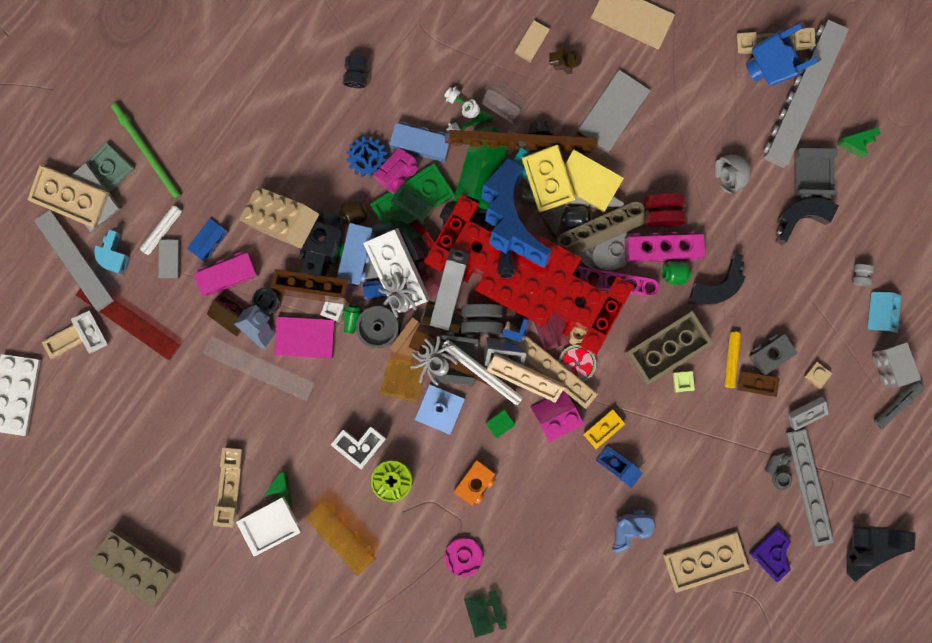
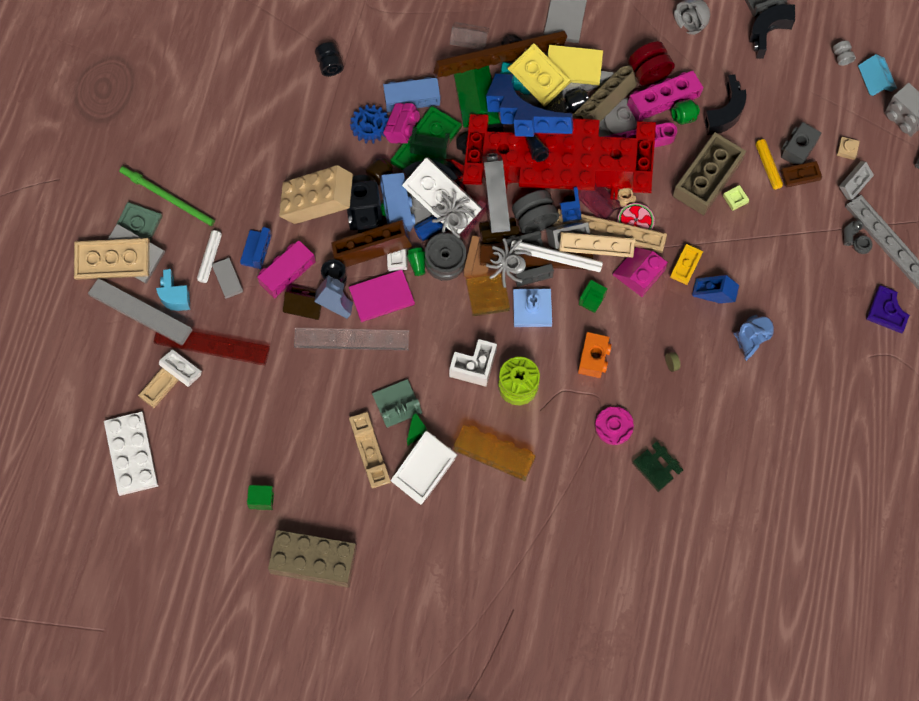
camera: 20 degrees left, 15 degrees down
white plant [444,86,493,132] -> none
tan tile [663,531,749,593] -> none
none -> green panel [247,485,274,510]
none -> sand green hinge [372,379,422,428]
none -> olive tile [665,352,680,372]

